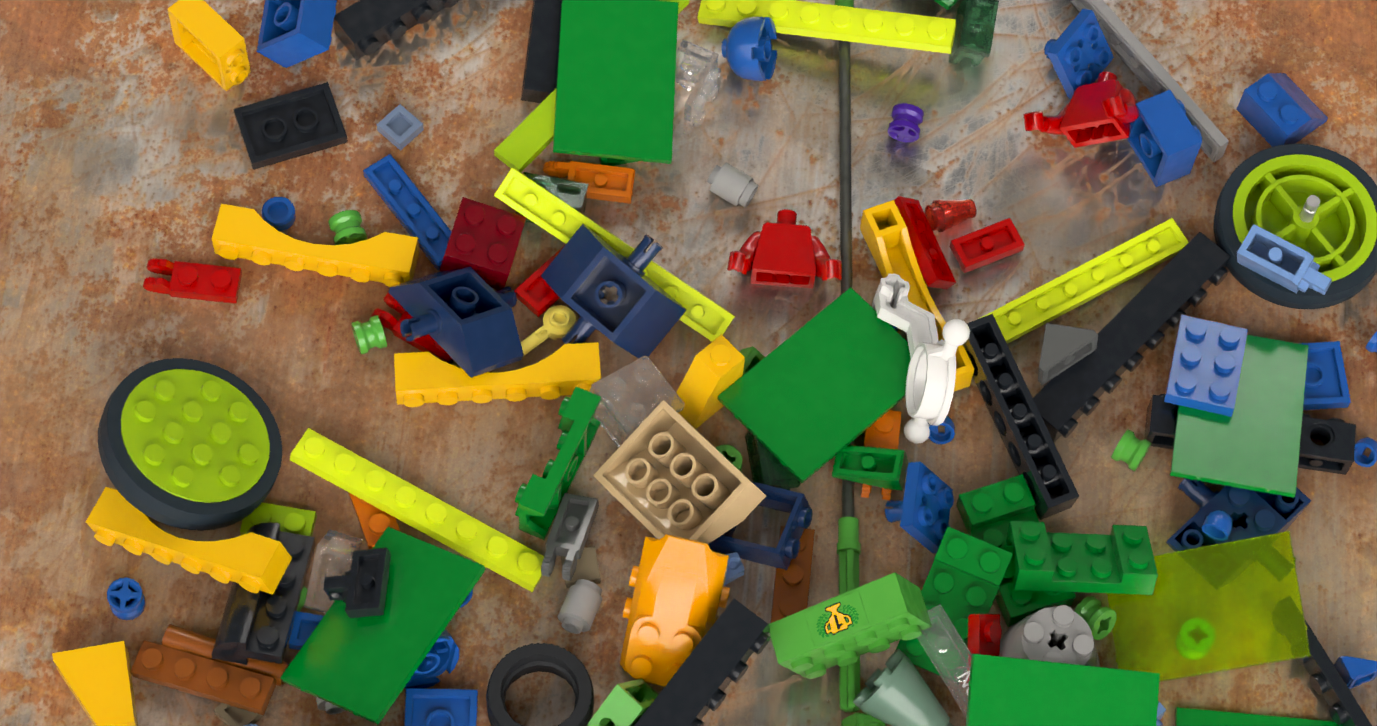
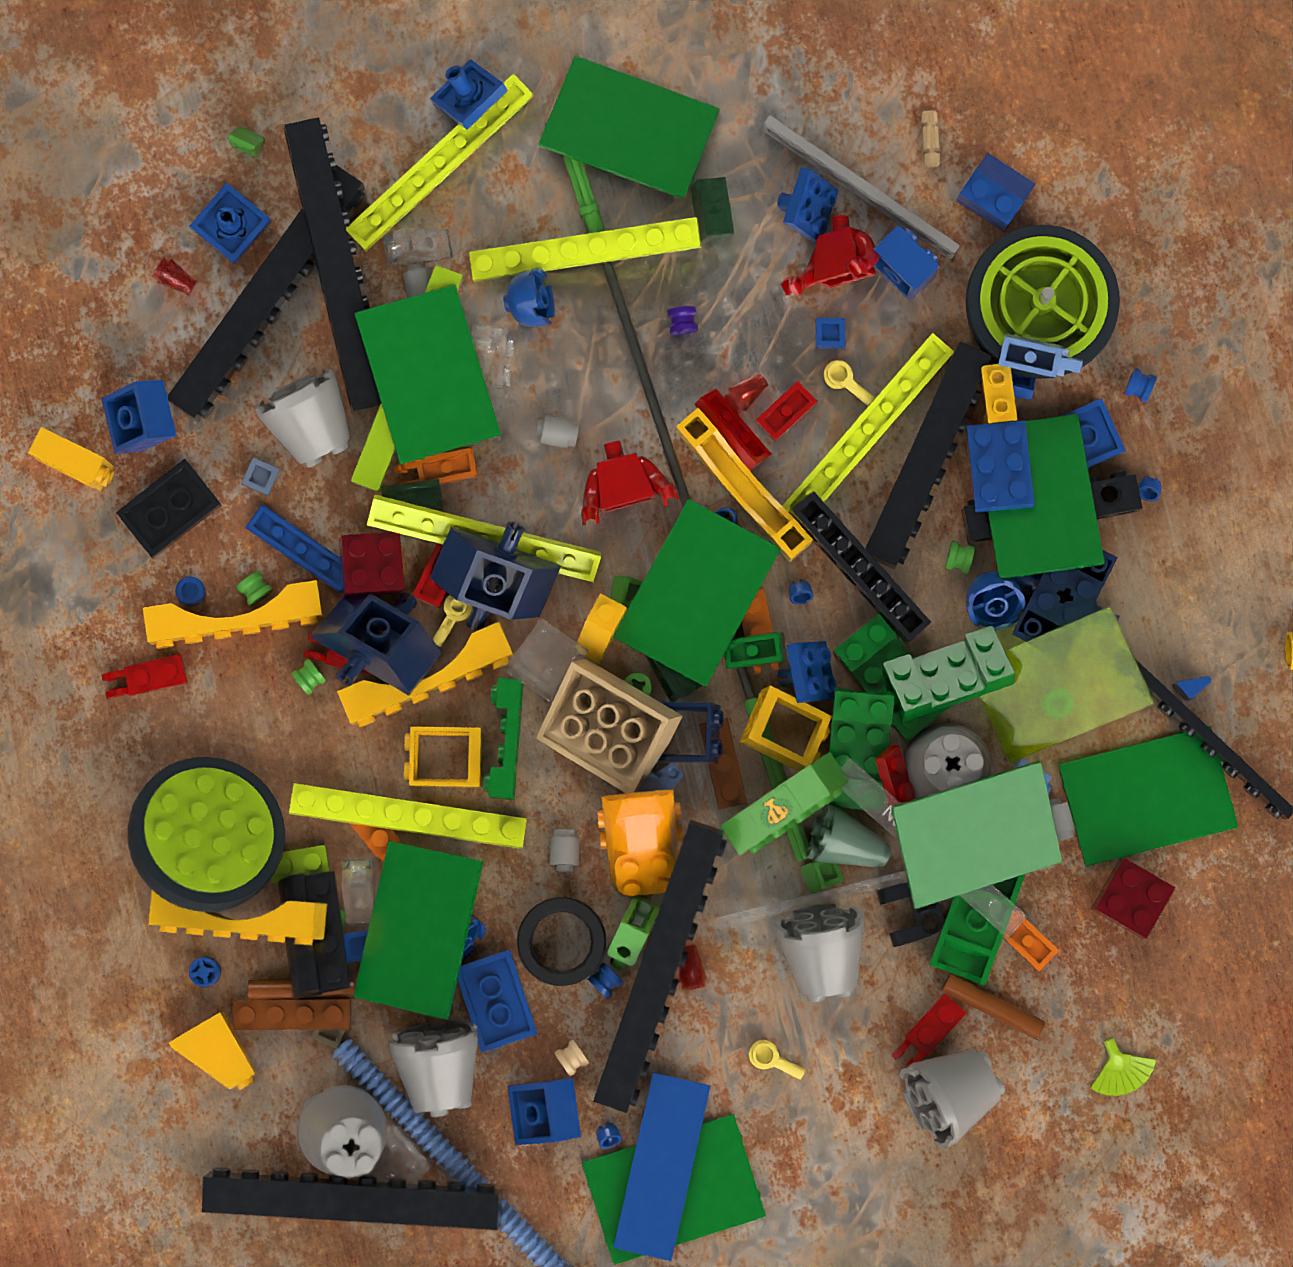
camera: 15 degrees left, 20 degrees up
black hinge [323,548,391,618] -> none
dark grey hinge [541,493,599,581] -> none
dark tan tile [561,546,601,589] -> none
white piece [872,274,970,444] -> none
dark grey slope [1038,323,1098,385] -> none
bright green wheel [1074,596,1117,640] -> none
blue hinge [1202,510,1233,541] -> none
none -> light grey cone [253,368,351,468]
none -> yellow window [404,726,482,788]
none -> yellow window [739,685,832,772]
none -> blue tile [816,318,845,349]
none -> light yellow plate [823,360,875,406]
none -> tan axle [921,110,940,168]
none -> blue cylinder [965,571,1026,631]
none -> yellow bracket [981,364,1017,424]
none -> blue plate [1011,372,1036,400]

